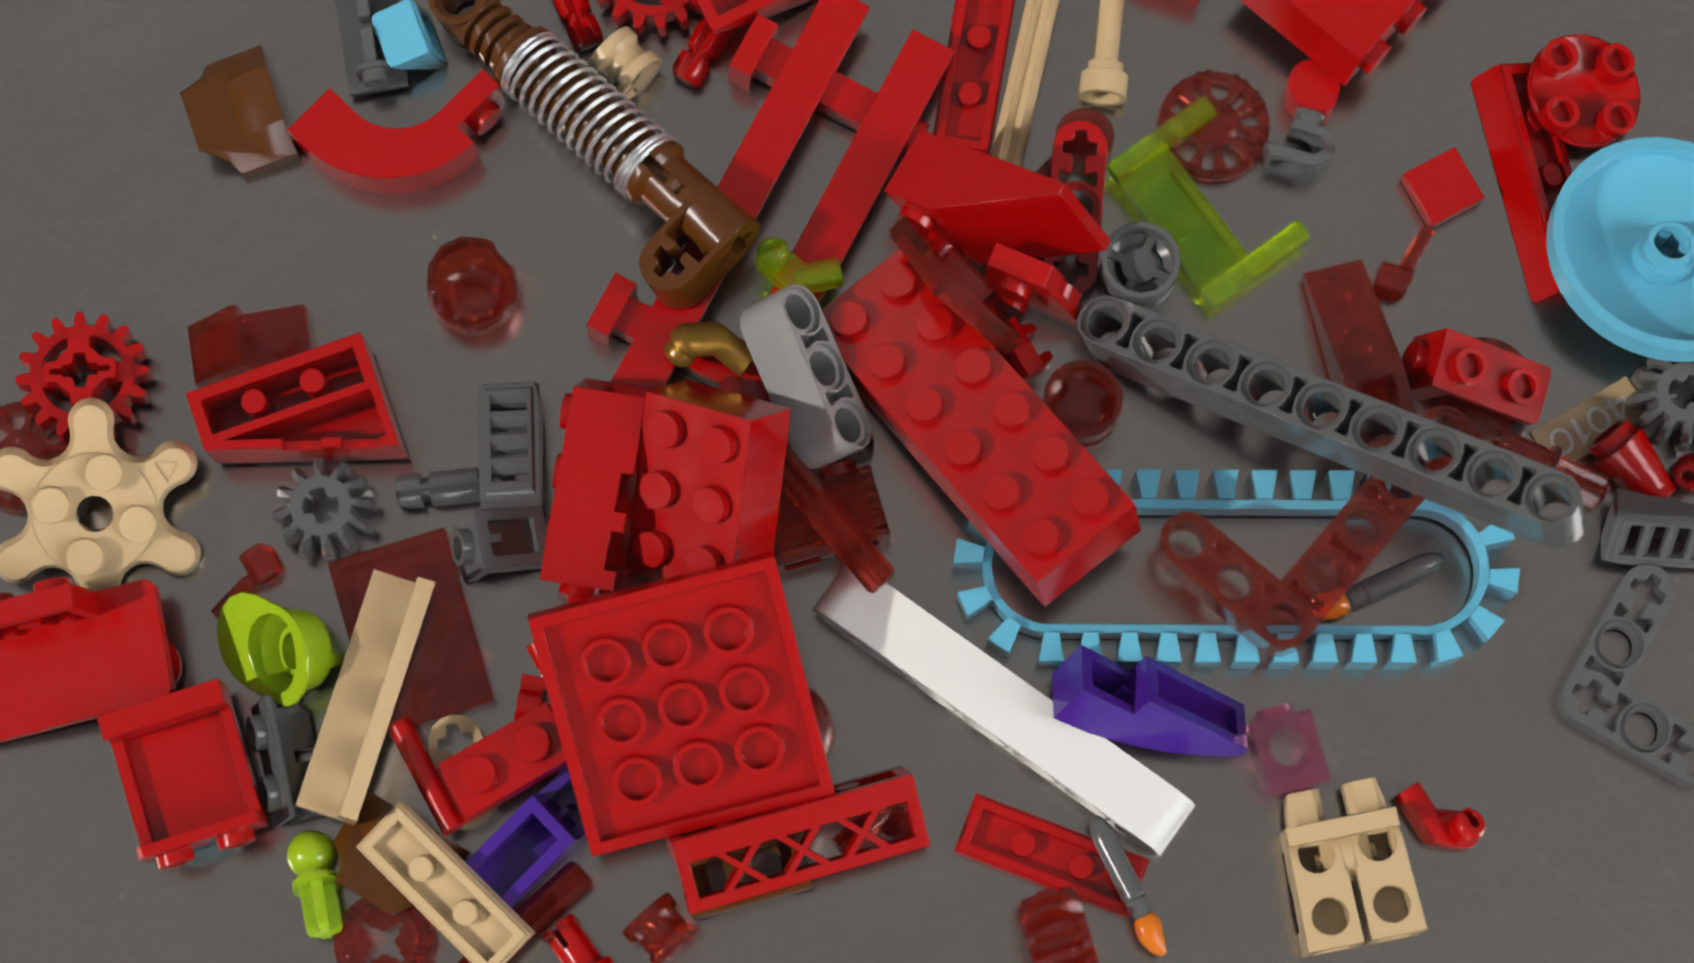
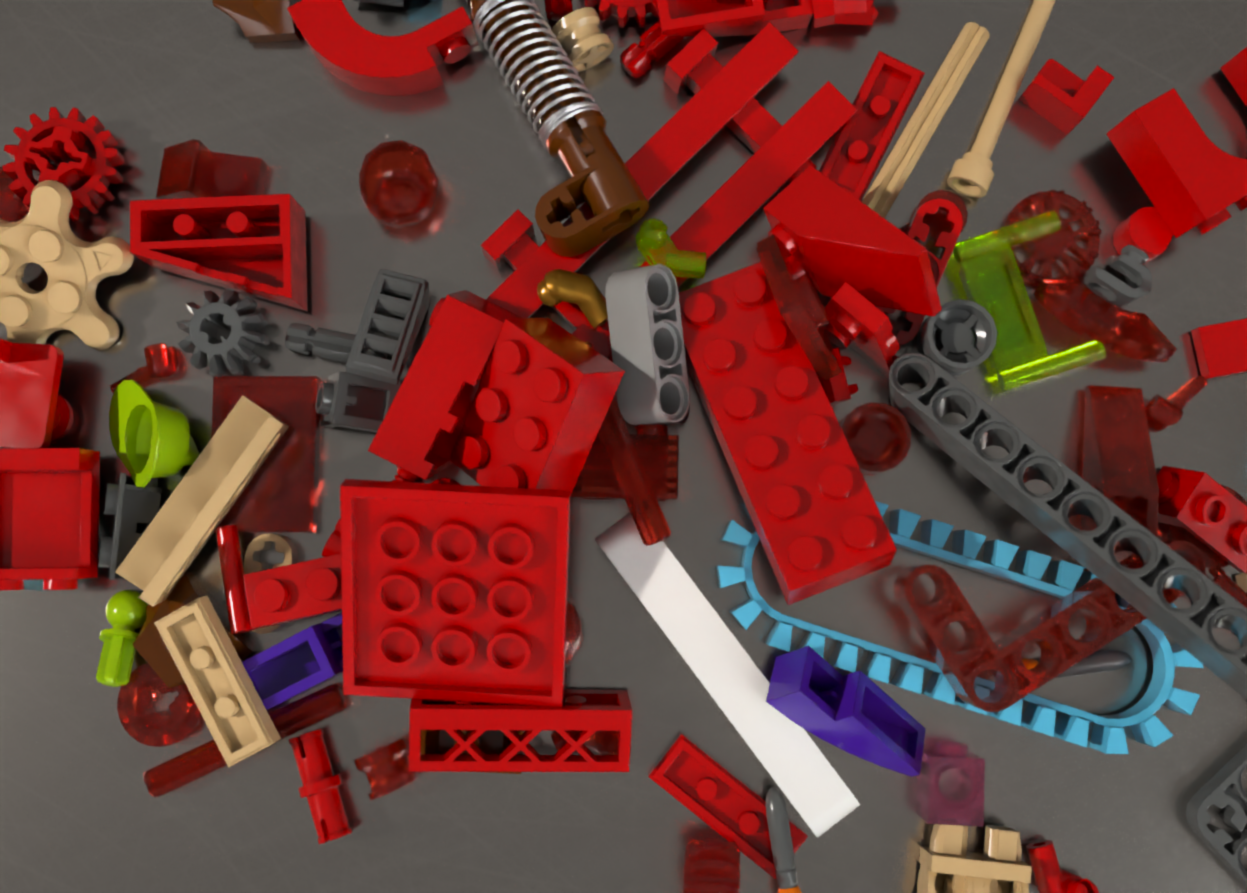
camera: 20 degrees right, 5 degrees up
none -> clear red tile [1033,280,1177,363]

